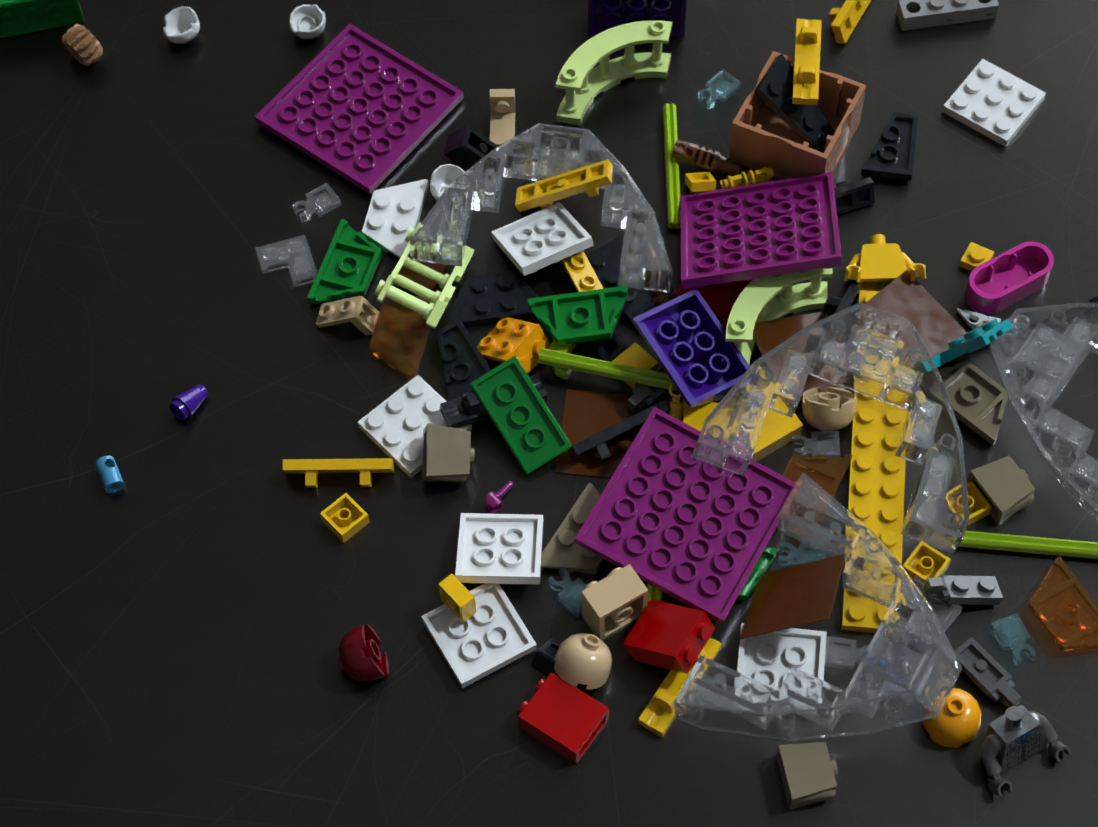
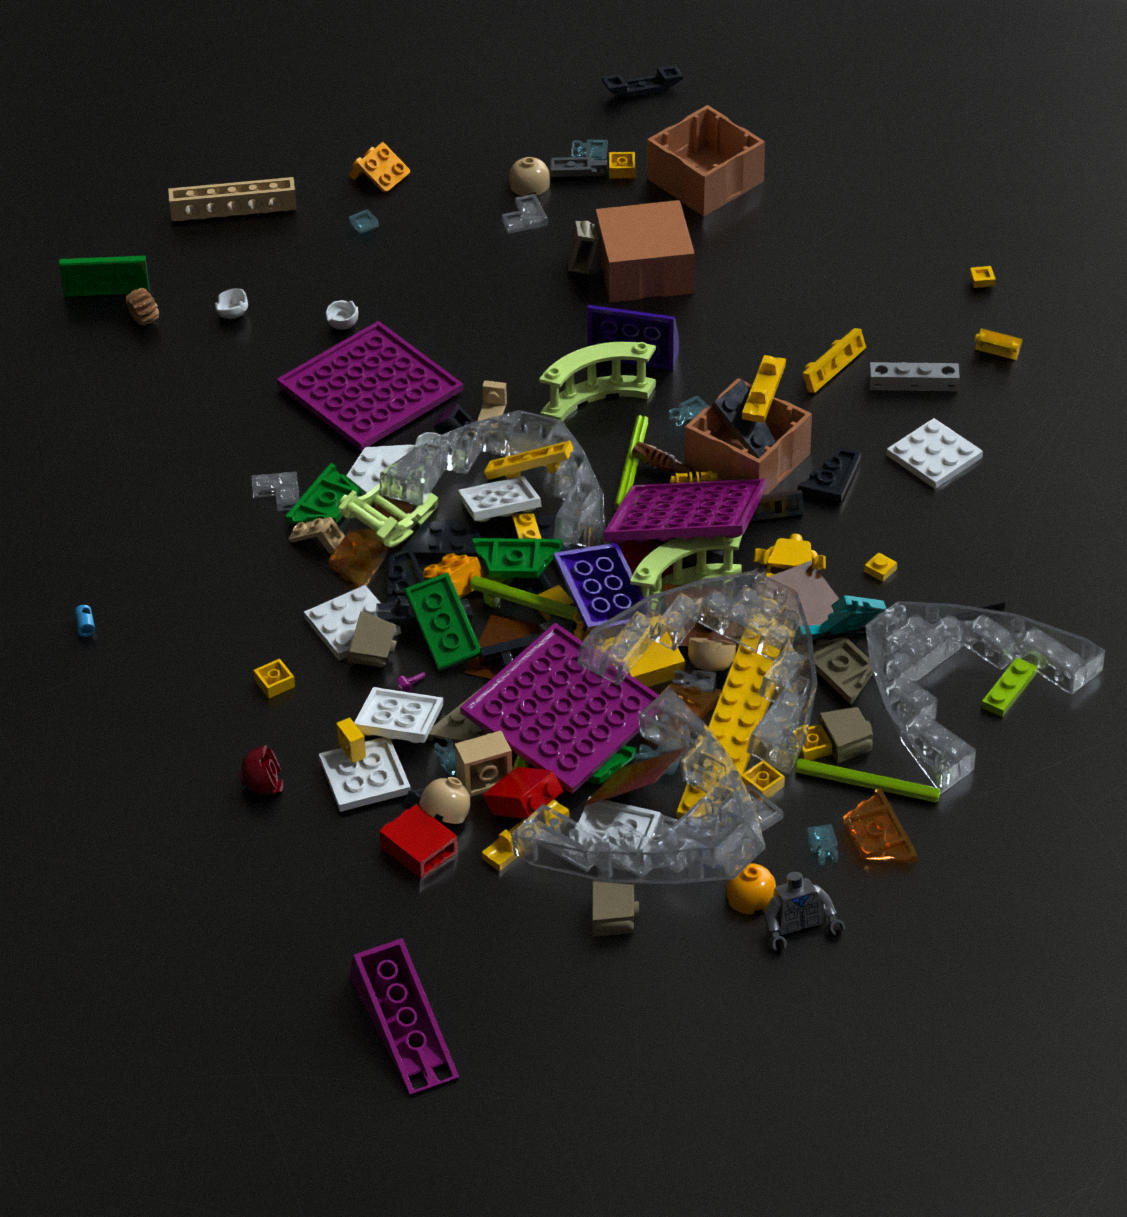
camera: 10 degrees right, 15 degrees down
dark purple cone [169,384,209,421] -> none
yellow hinge [283,458,394,488] -> none
clear plate [293,183,341,222] -> none
yellow plate [685,172,716,193] -> none
dark grey hinge [923,575,1003,605] -> none
dark grey hinge [950,637,1021,708] -> none
dark pink plant [965,241,1054,314] -> none

